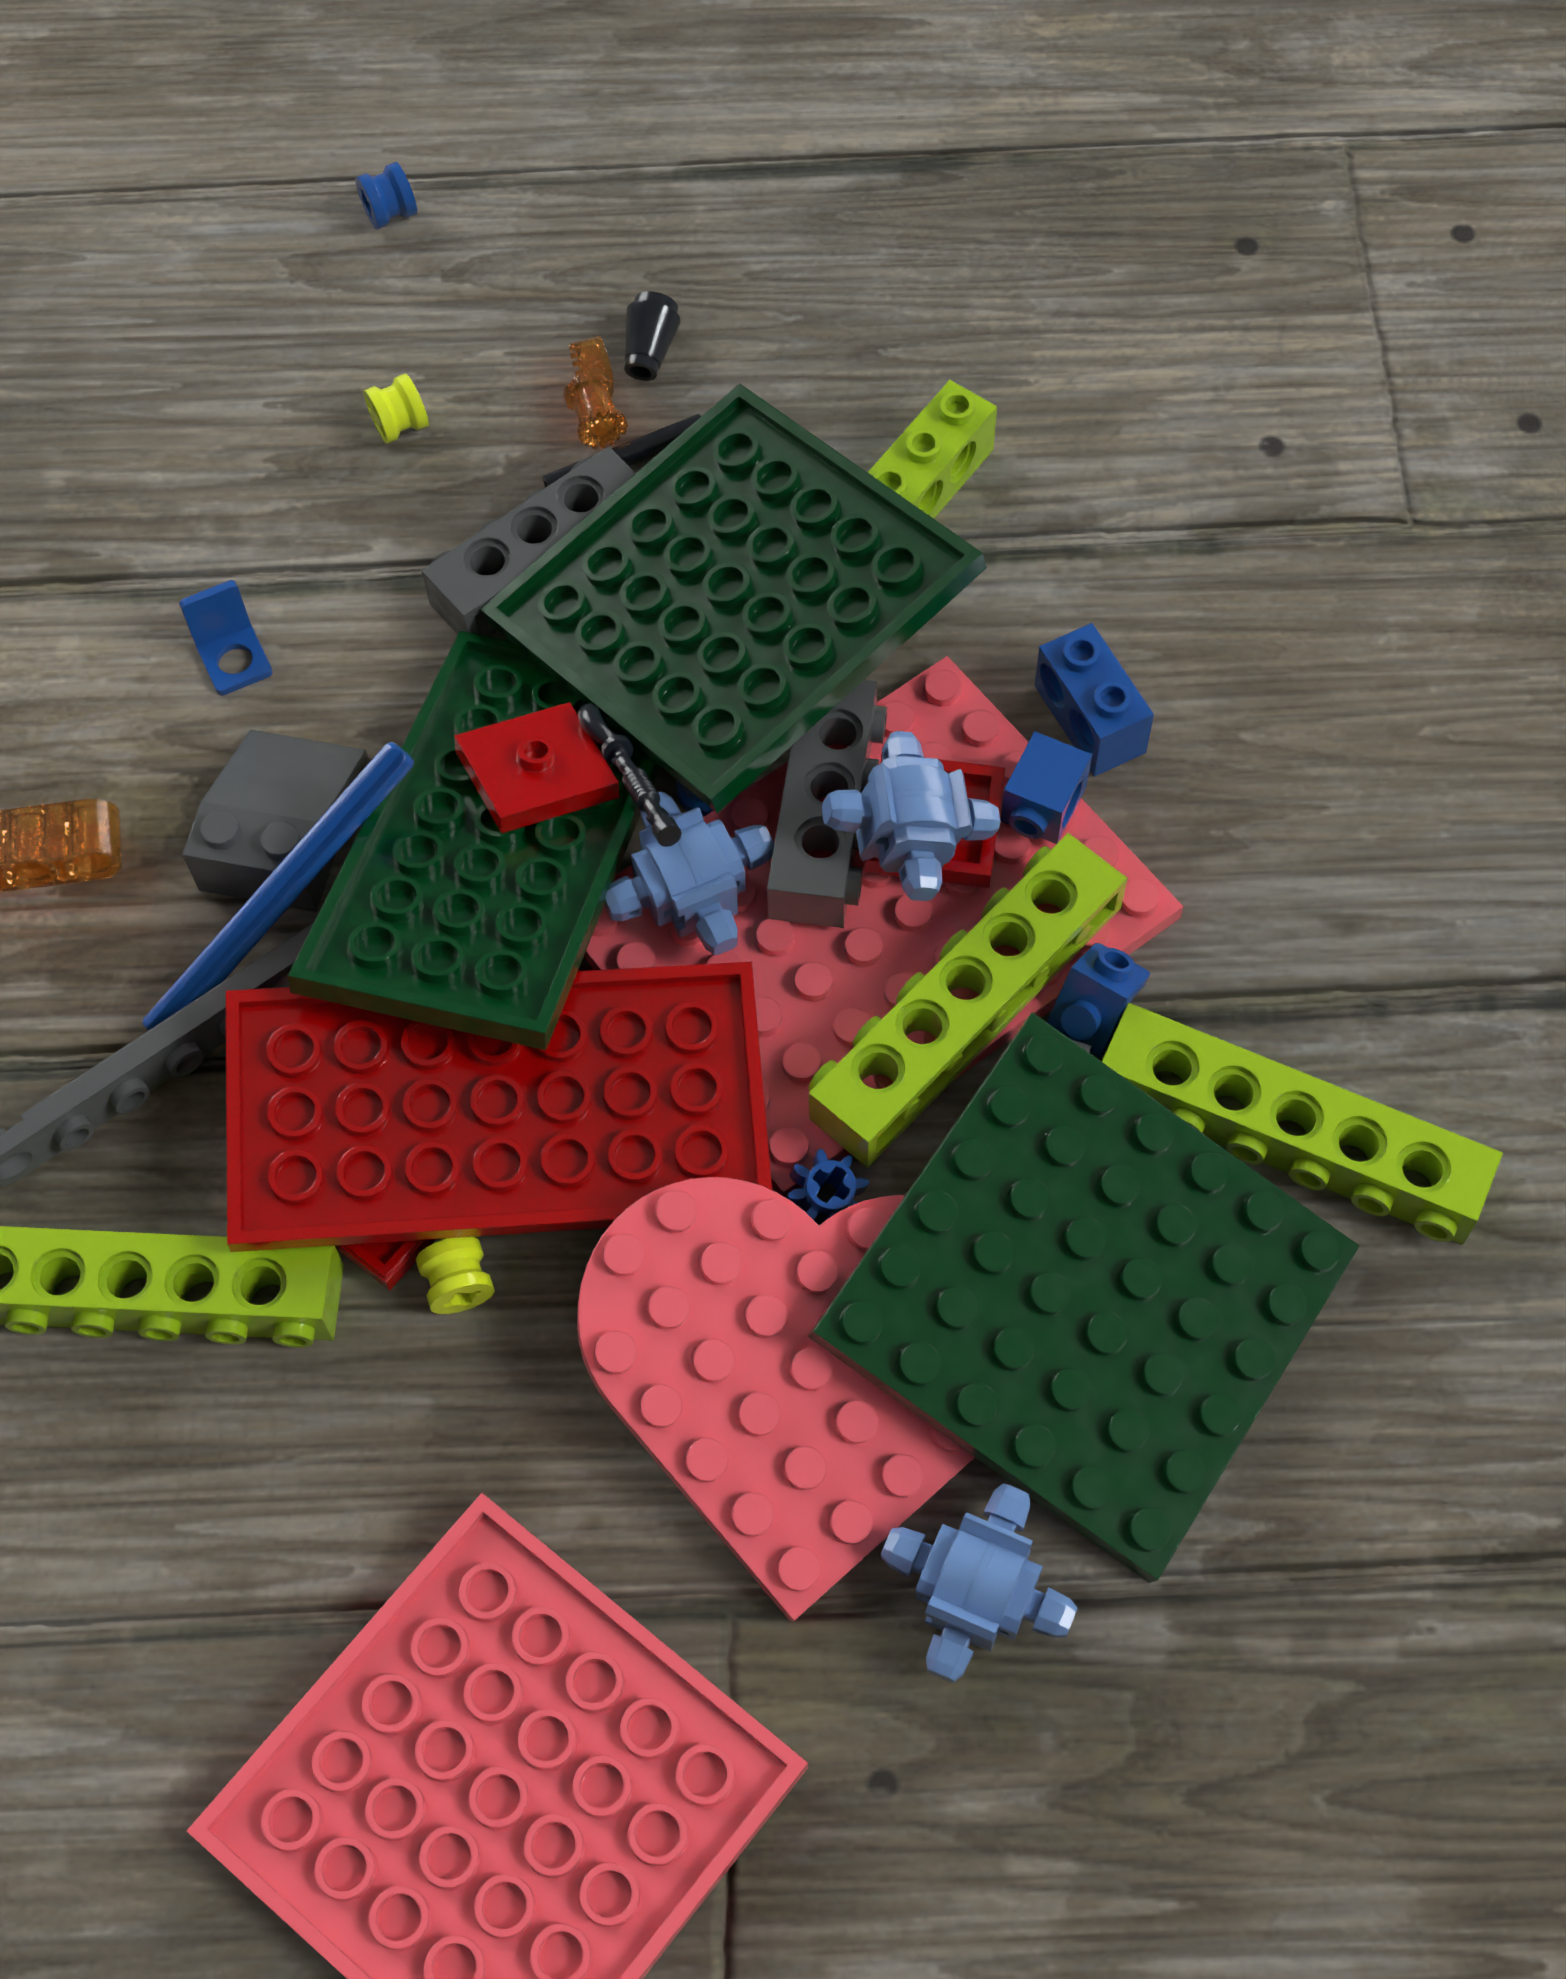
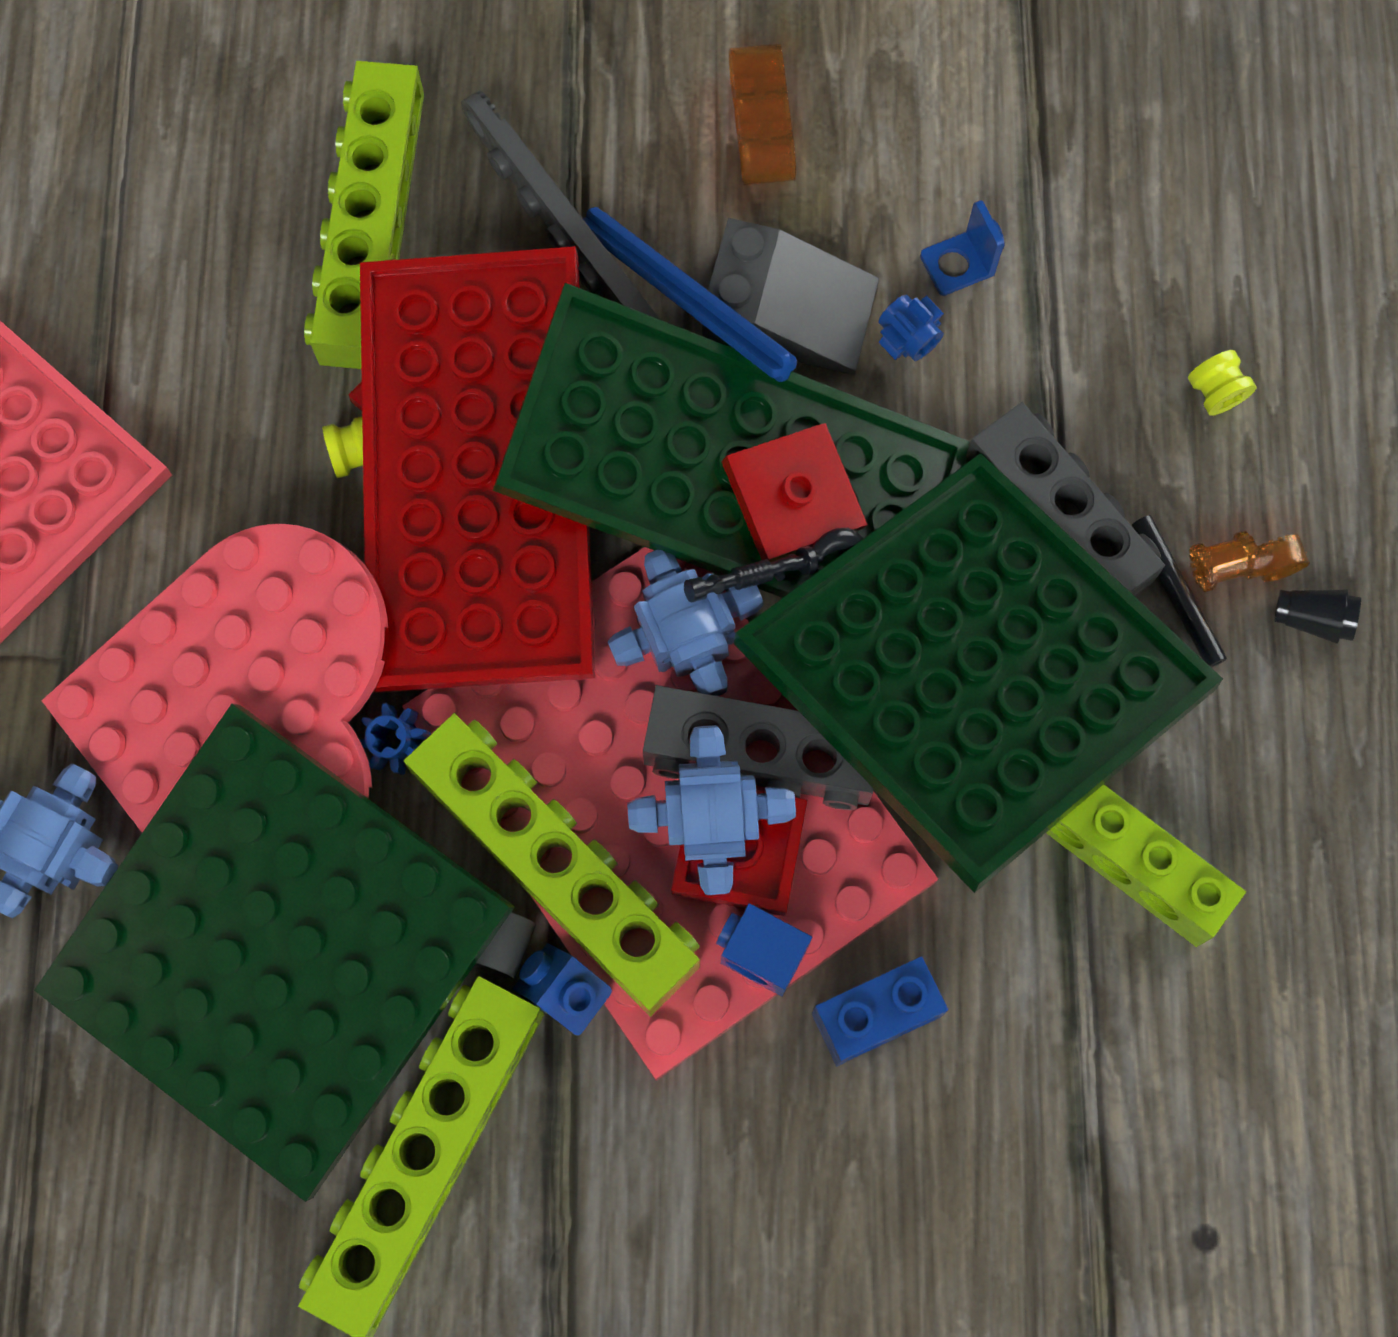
camera: 90 degrees right, 10 degrees up
none -> blue gear [878,295,944,361]

